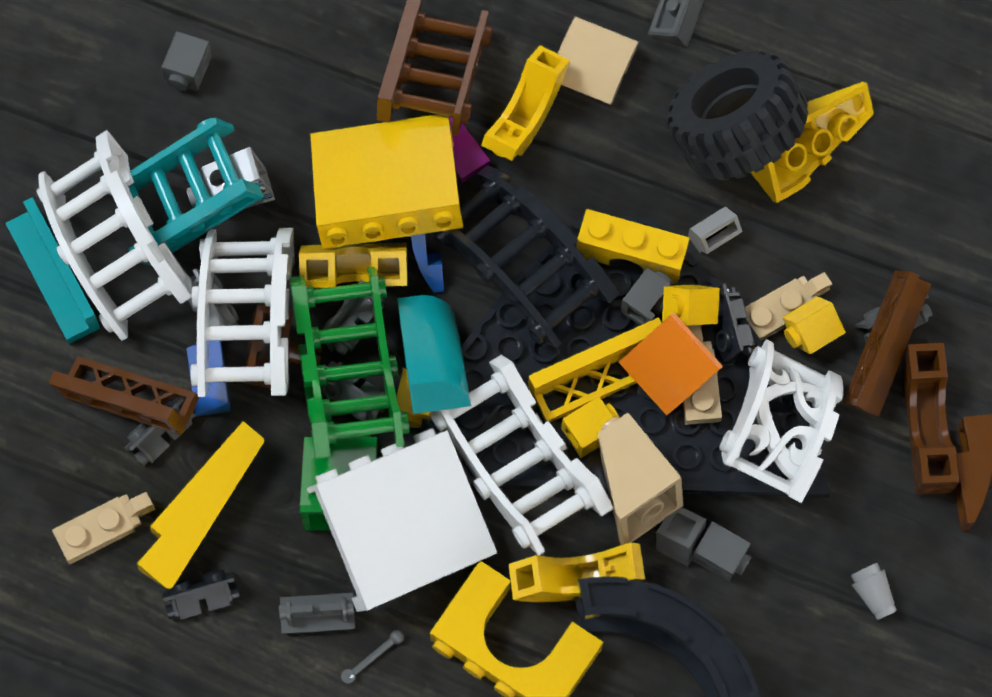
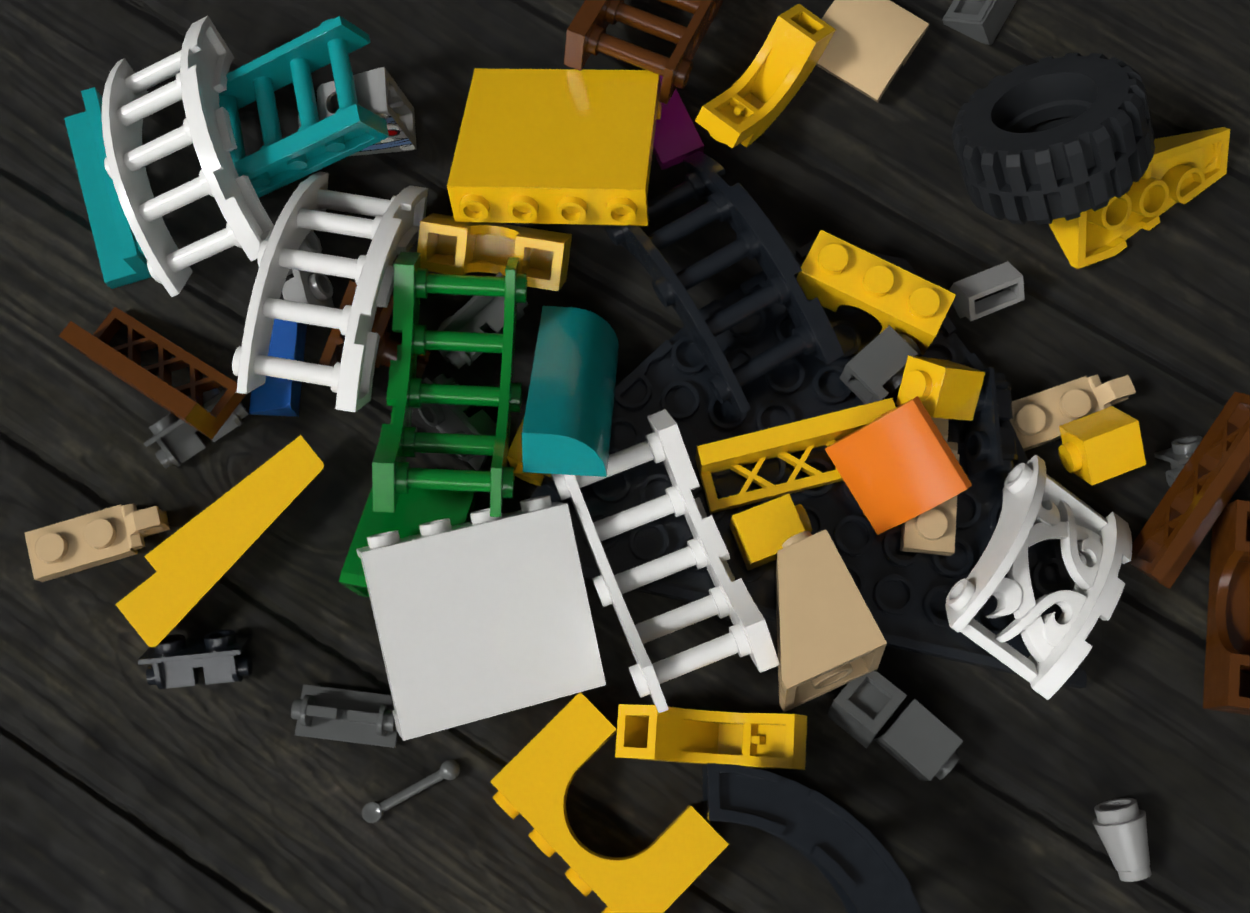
camera: 15 degrees right, 5 degrees up
blue slope [411,234,444,292] -> none

